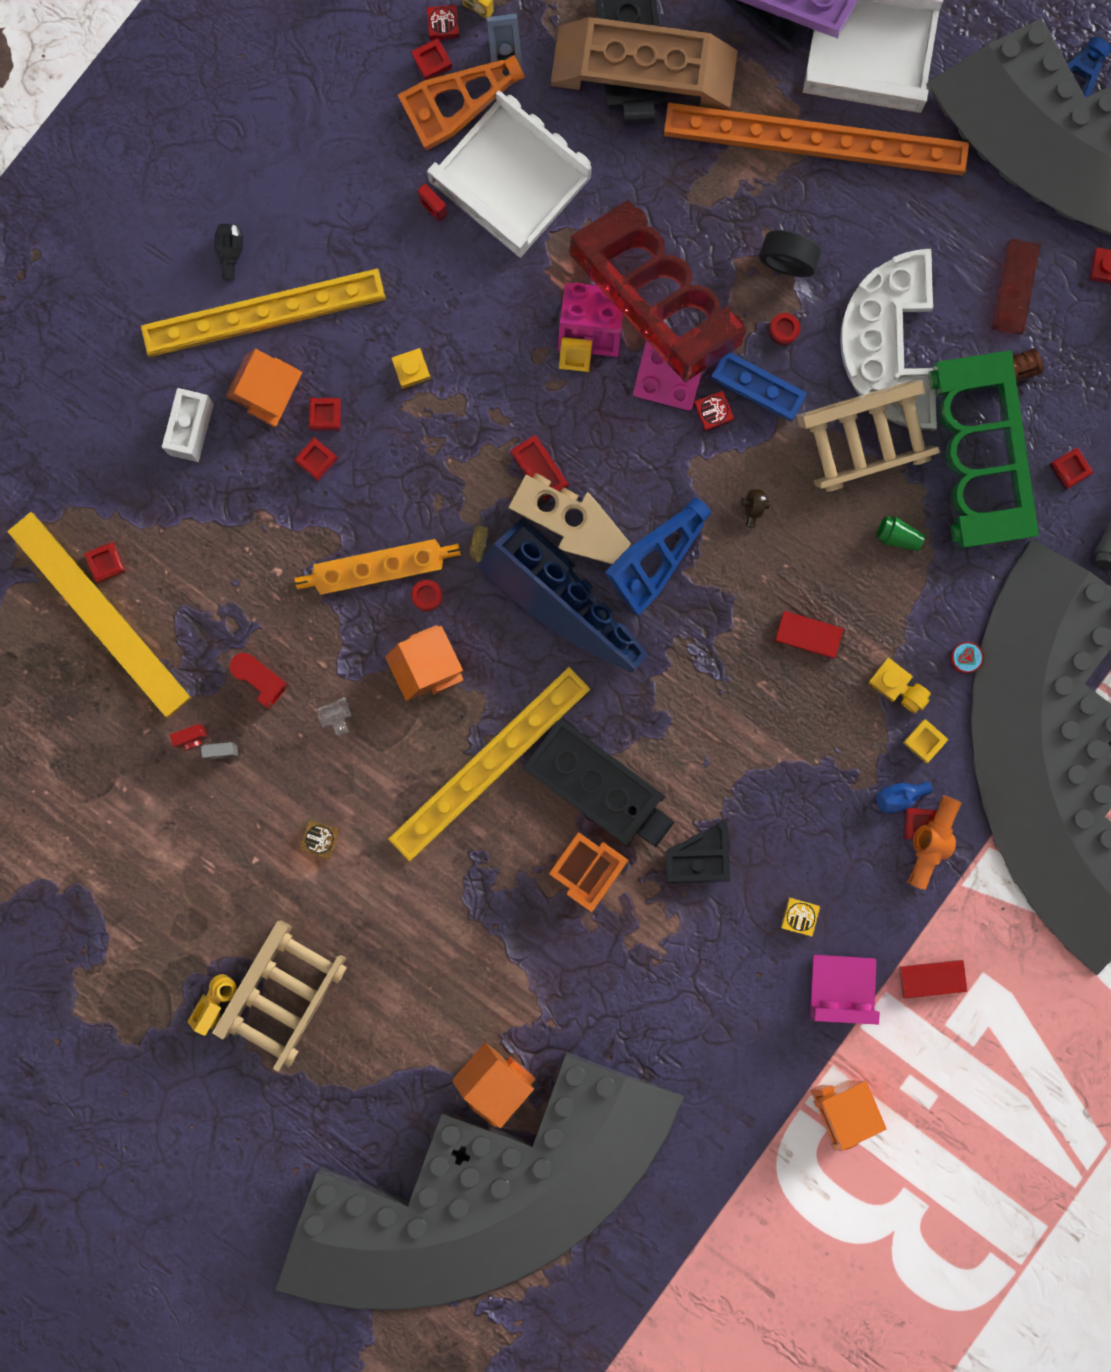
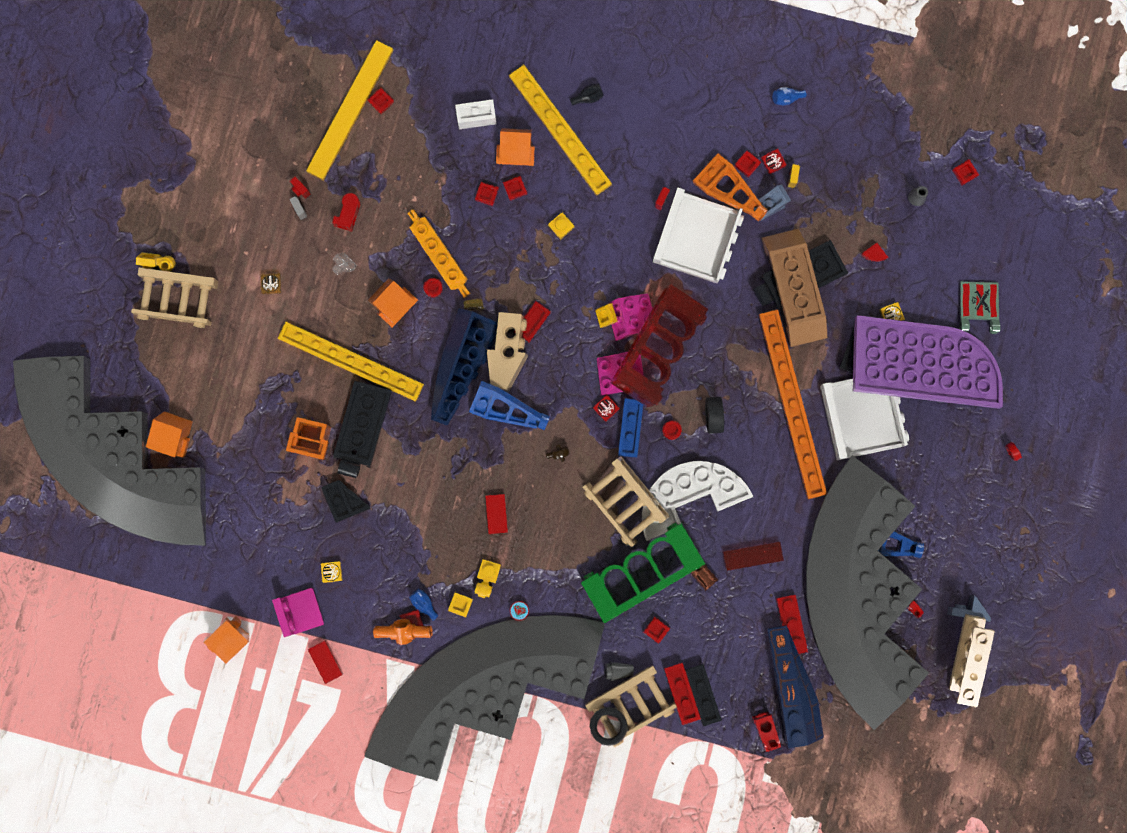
camera: 70 degrees right, 0 degrees up
green cone [876,516,925,551] -> none

